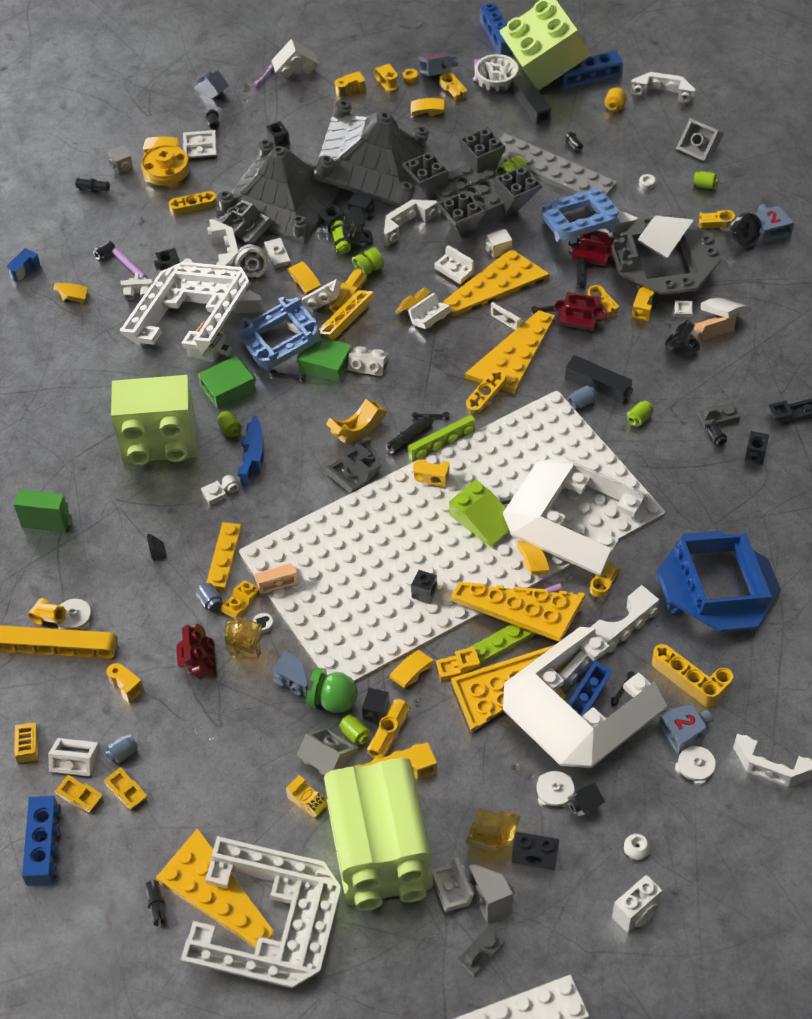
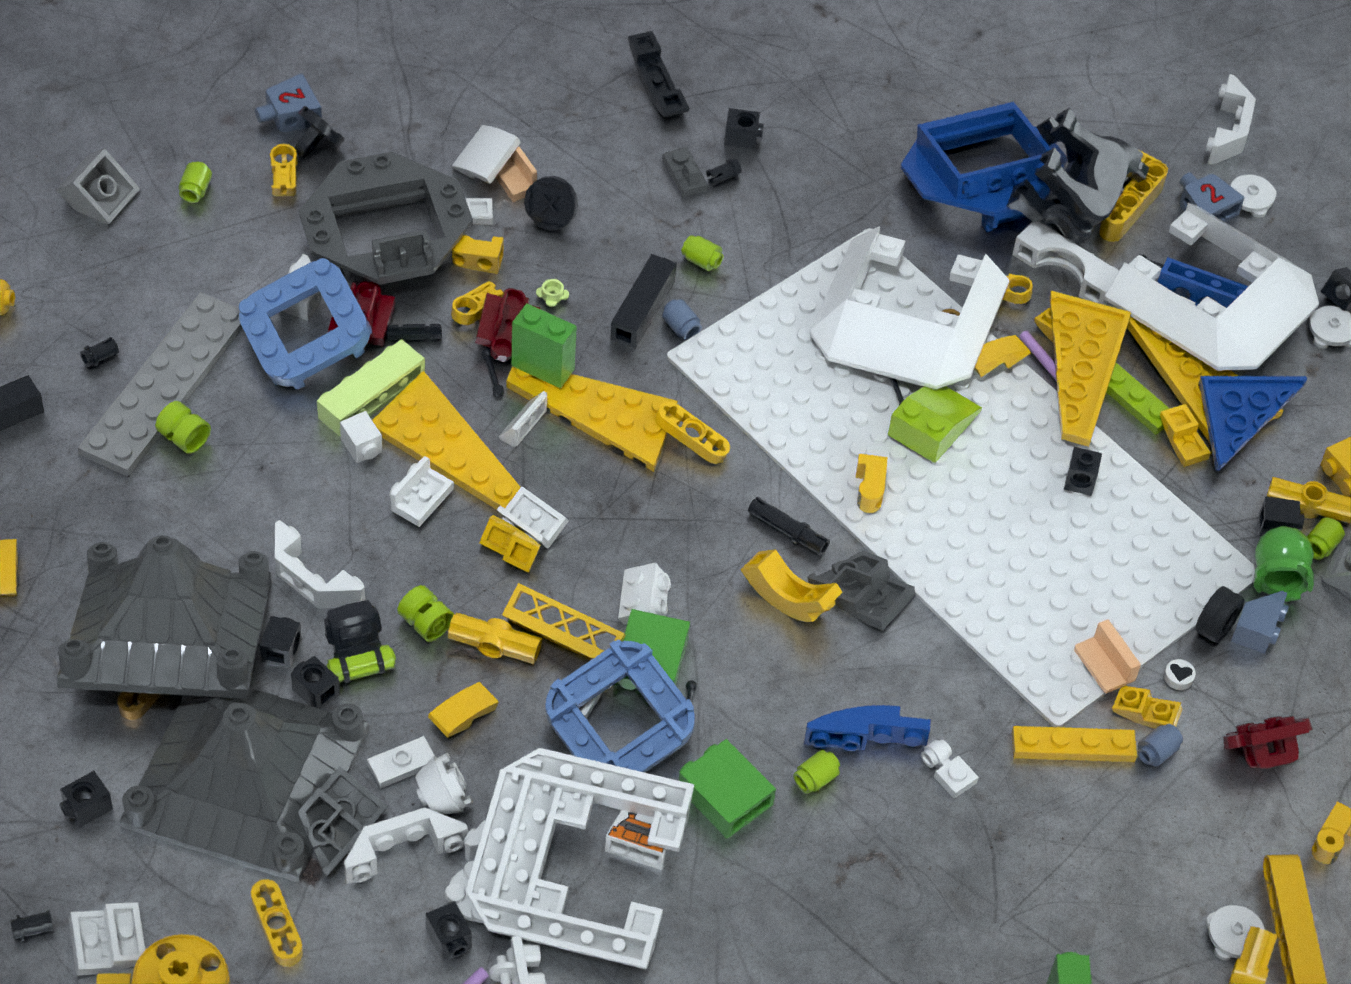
camera: 105 degrees left, 0 degrees up
yellowish green brick [111,375,197,465] -> none
black slope [147,534,167,561] -> none
clear yellow brick [223,616,263,659] -> none
white bracket [302,279,342,311] -> none
yellow slope [389,650,434,688] -> none
dark grey slope [402,127,542,236] -> none
lime plate [408,415,475,462] -> none
black hinge [411,412,450,420] -> none
white slope [638,216,694,259] -> none
white tile [639,174,656,190] -> none
none -> yellowish green brick [317,339,425,437]
none -> bright green brick [511,303,577,388]
none -> yellowish green plate [536,279,569,307]
none -> black piece [1007,107,1149,244]
none -> black tyre [1195,586,1245,643]
none -> blue tile [1199,376,1307,470]

